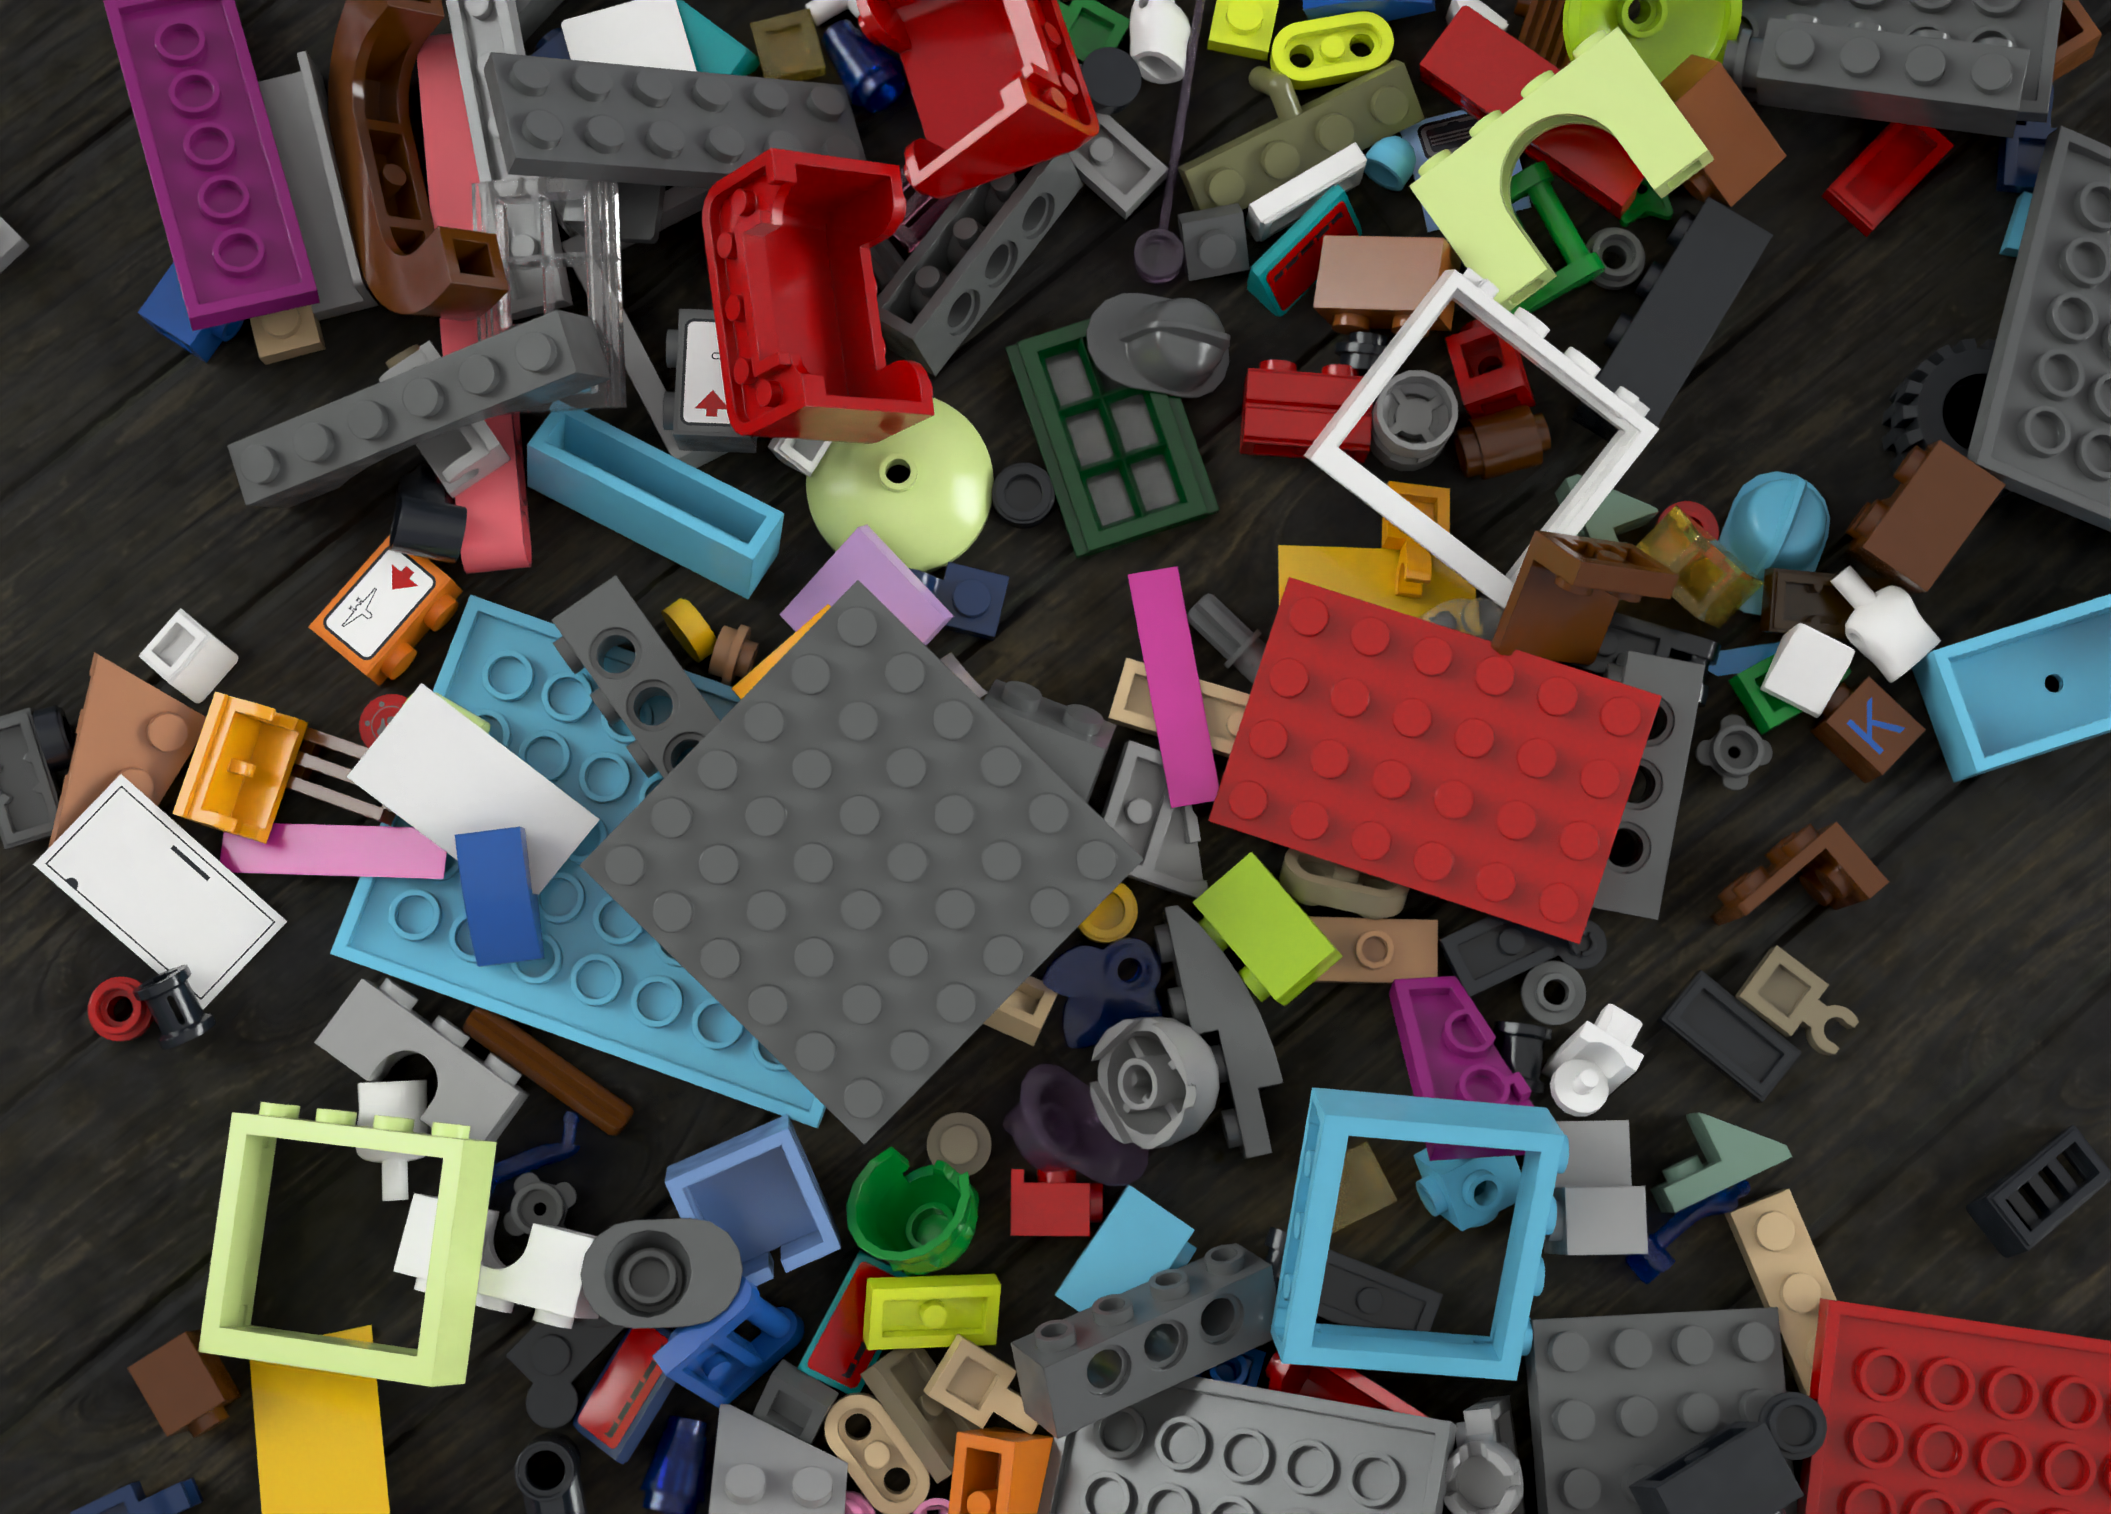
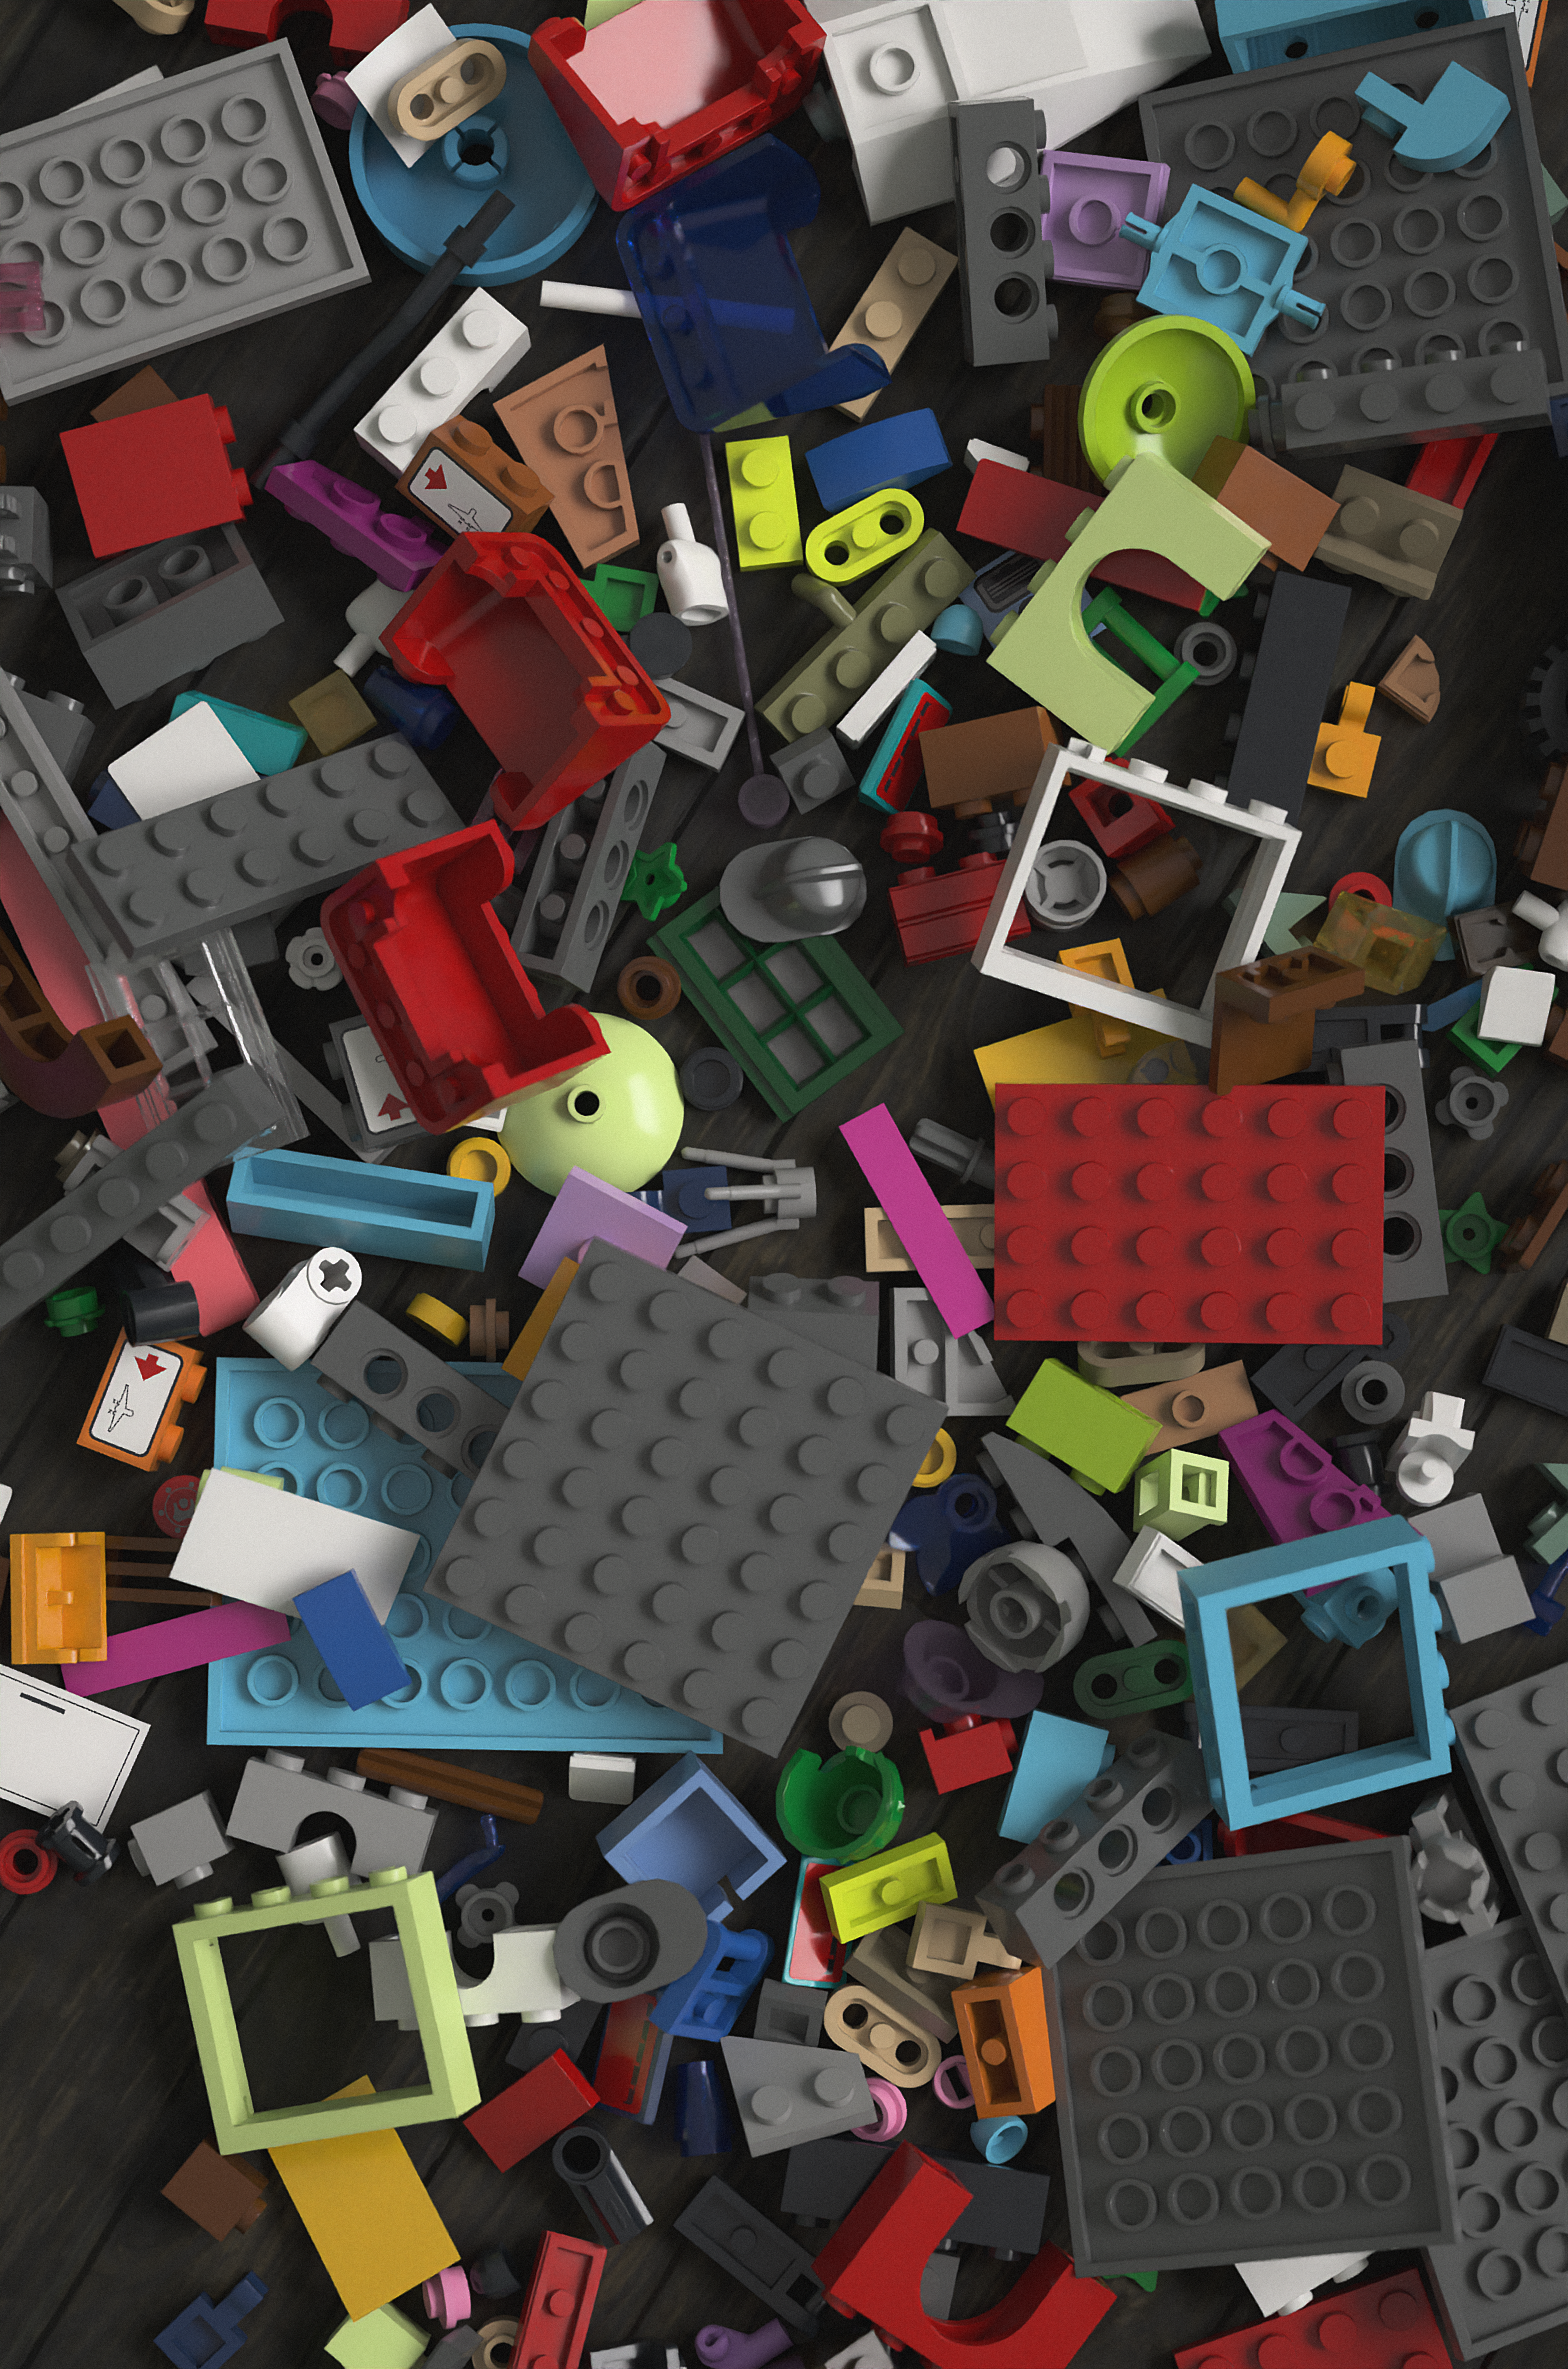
camera: 20 degrees left, 5 degrees up
none -> green plate [44,1286,106,1337]
none -> light grey brick [128,1789,235,1889]
none -> white piece [243,1247,362,1371]
none -> white plate [286,927,343,991]
none -> yellow tile [447,1137,512,1198]
none -> red tile [463,2047,601,2173]
none -> white slope [569,1751,637,1805]
none -> reddish brown plate [617,956,681,1020]
none -> green plate [619,842,687,922]
none -> light grey plant [673,1147,816,1259]
none -> red plate [880,811,944,864]
none -> dark green plate [1071,1639,1194,1719]
none -> white tile [1112,1525,1203,1632]
none -> yellowish green brick [1133,1449,1229,1541]
none -> light orange plate [1306,681,1381,800]
none -> dark tan bracket [1312,464,1464,600]
none -> medium nougat tile [1375,635,1440,725]
none -> green plate [1438,1192,1509,1274]

